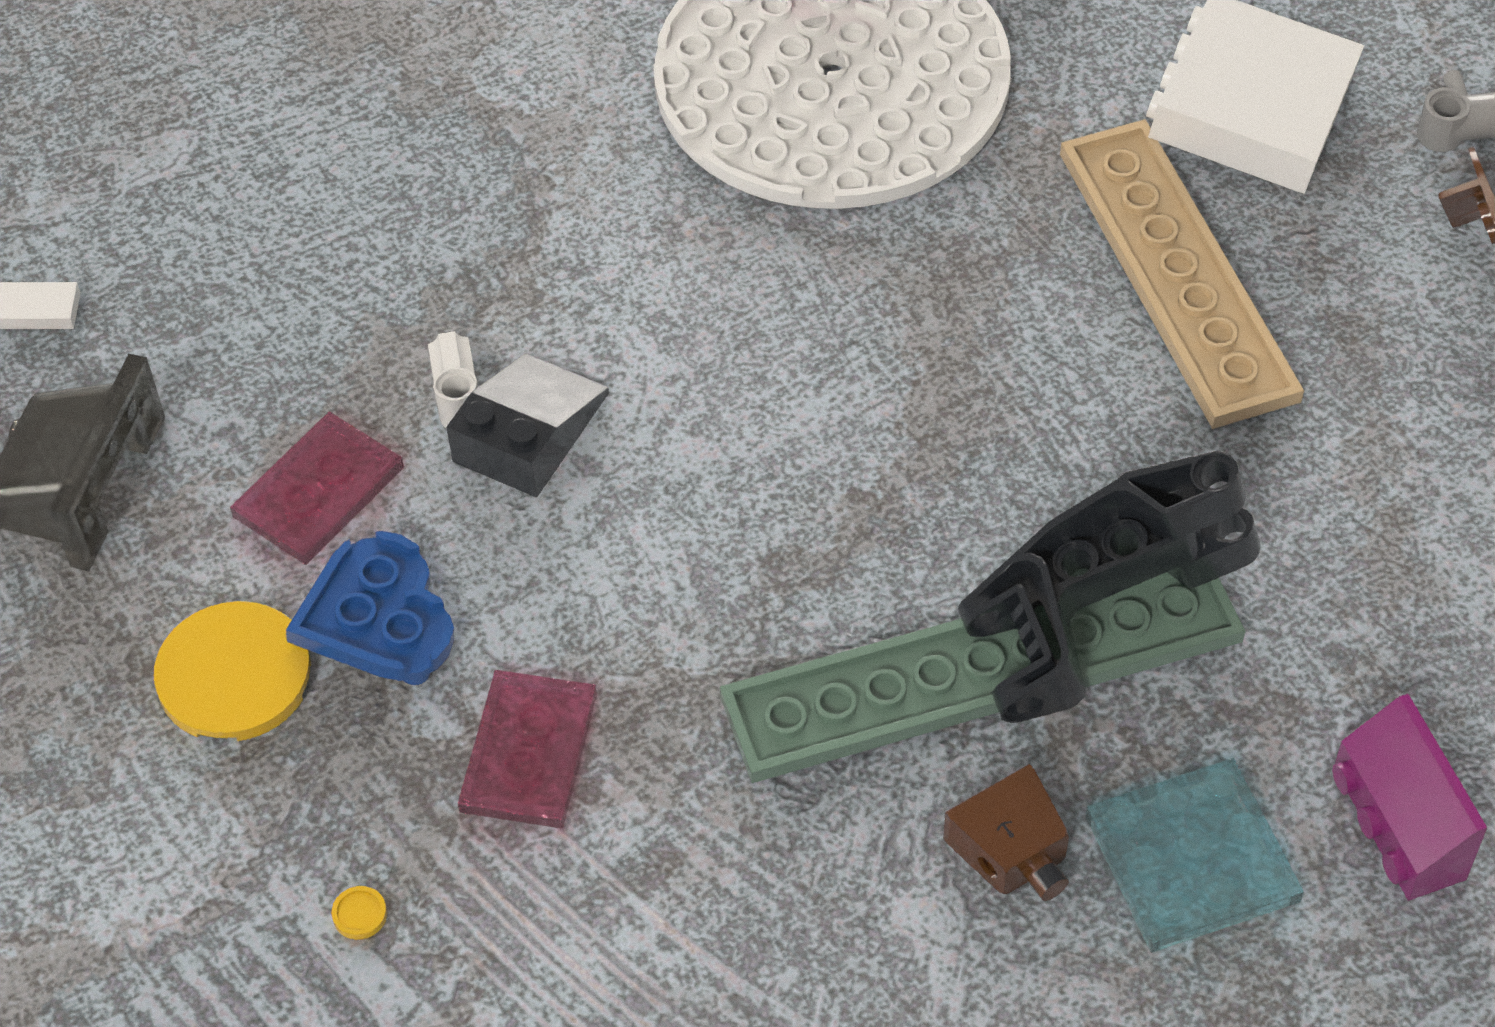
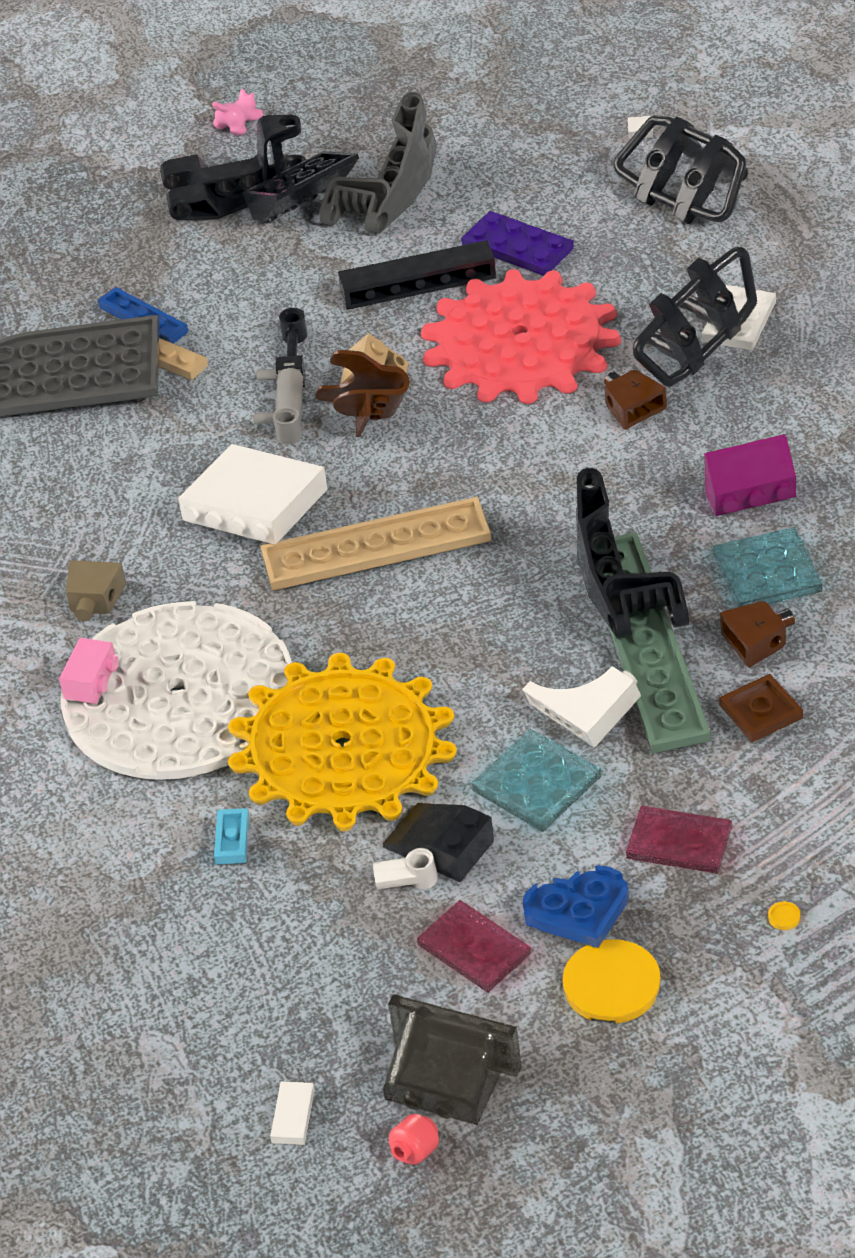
camera: 80 degrees left, 10 degrees down
none -> medium azure plate [214,808,250,864]
none -> yellow plate [228,653,457,832]
none -> clear light blue plate [472,728,602,832]
none -> white arch [522,666,641,748]
none -> reddish brown plate [719,674,803,742]

